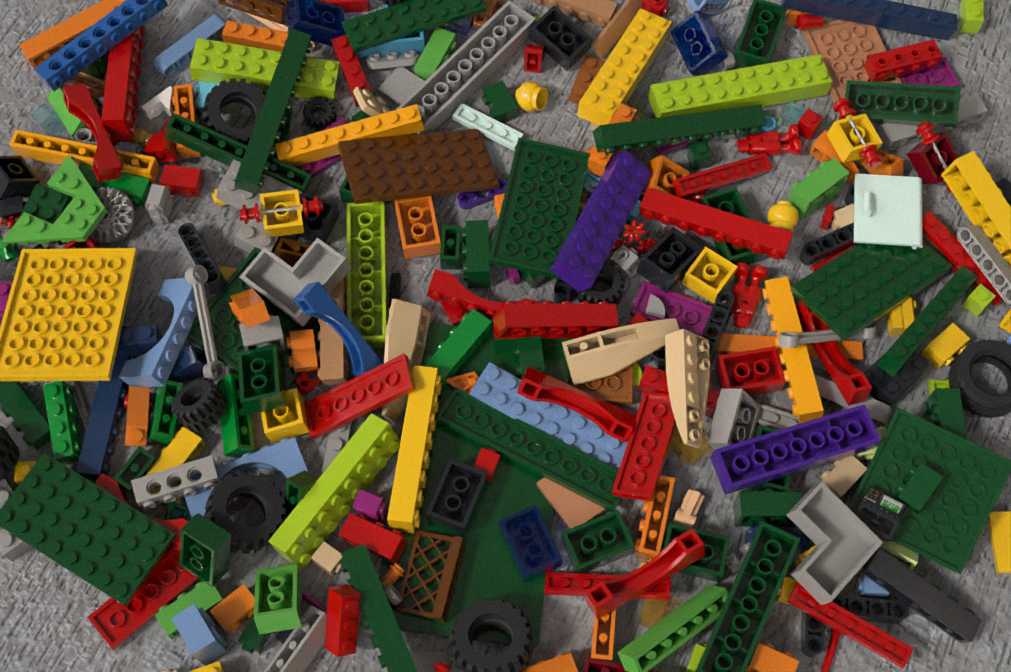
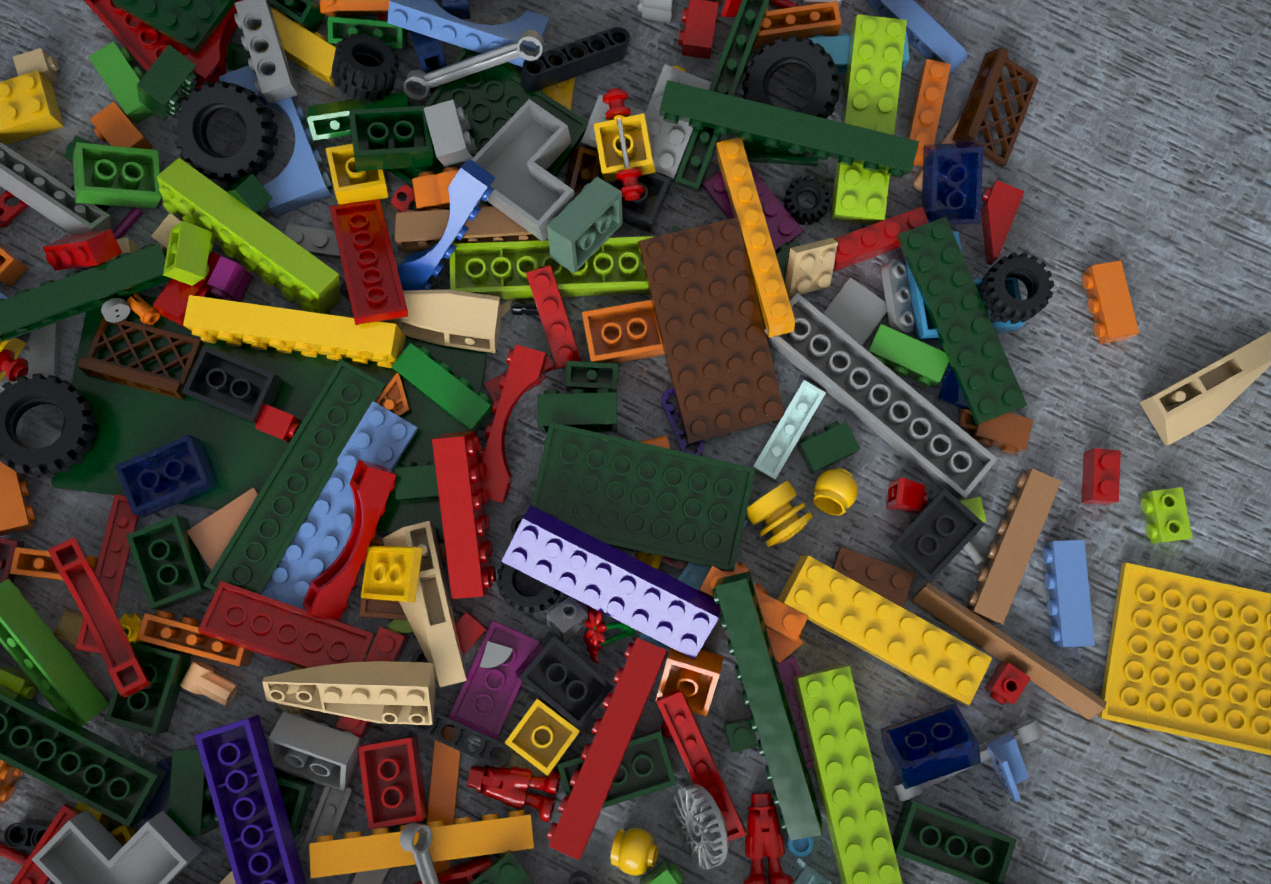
camera: 90 degrees right, 15 degrees up
medium blue brick [171,604,227,666] -> none
orange brick [229,288,270,328] -> none
none -> lime brick [163,221,213,286]
none -> yellow tile [361,546,423,603]
none -> red plate [526,264,581,369]
none -> sand green brick [547,177,623,273]
none -> light grey wheel [673,784,728,870]
none -> yellow wheel [746,480,814,548]

